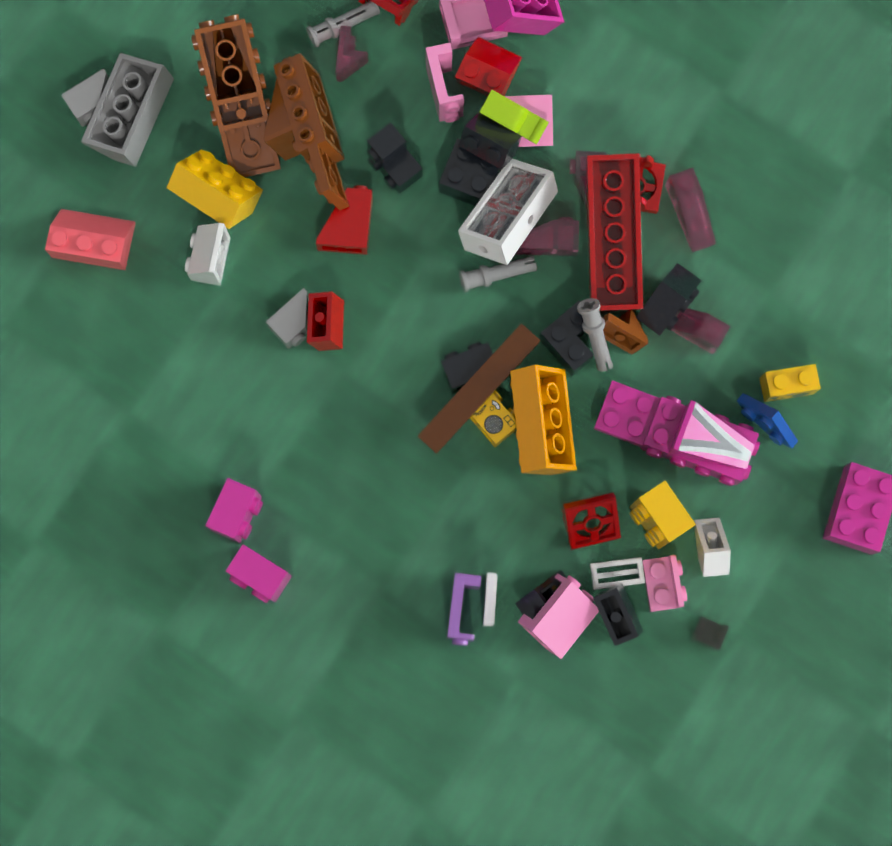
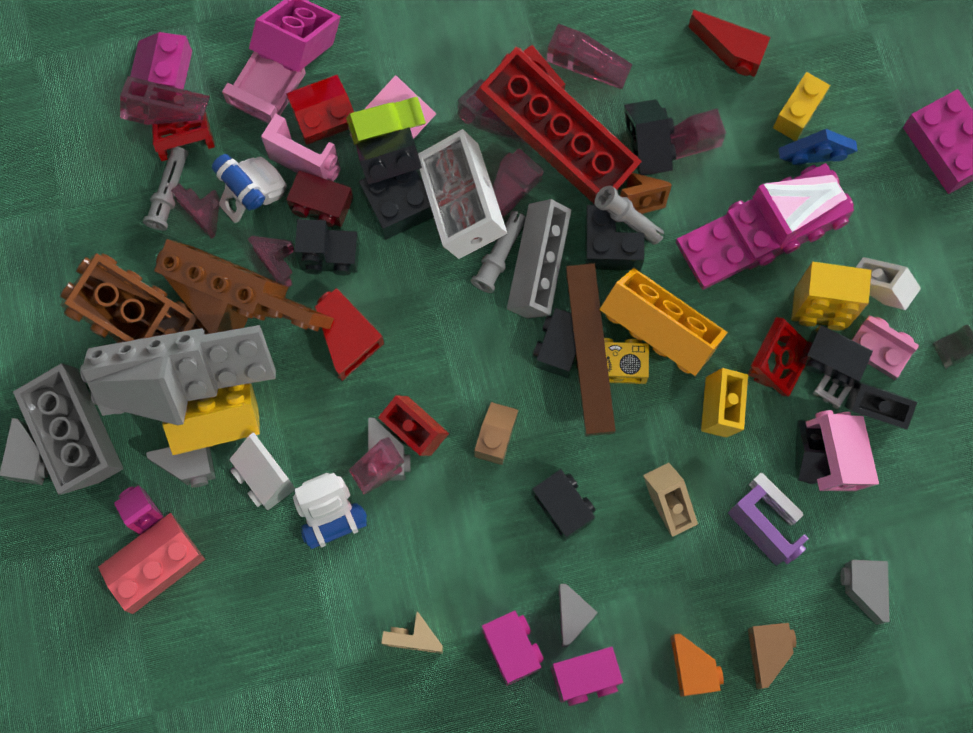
camera: 45 degrees left, 5 degrees down
none -> light grey wedge [80,325,276,425]
none -> dark pink slope [114,485,164,535]
none -> light grey slope [146,447,216,487]
none -> white piece [212,154,287,223]
none -> clear pink slope [248,236,295,287]
none -> dark red brick [287,170,353,227]
none -> white piece [293,473,367,549]
none -> clear pink slope [349,437,404,494]
none -> tan slope [381,612,443,654]
none -> medium nougat slope [474,402,519,465]
none -> light grey brick [507,199,571,319]
none -> black brick [531,469,596,541]
none -> light grey slope [559,584,598,647]
none -> tan slope [643,463,698,537]
none -> orange slope [671,634,724,697]
none -> red slope [688,9,771,77]
none -> yellow brick [701,368,748,438]
none -> medium nougat slope [748,623,797,689]
none -> black brick [799,325,873,387]
none -> light grey slope [841,560,890,624]

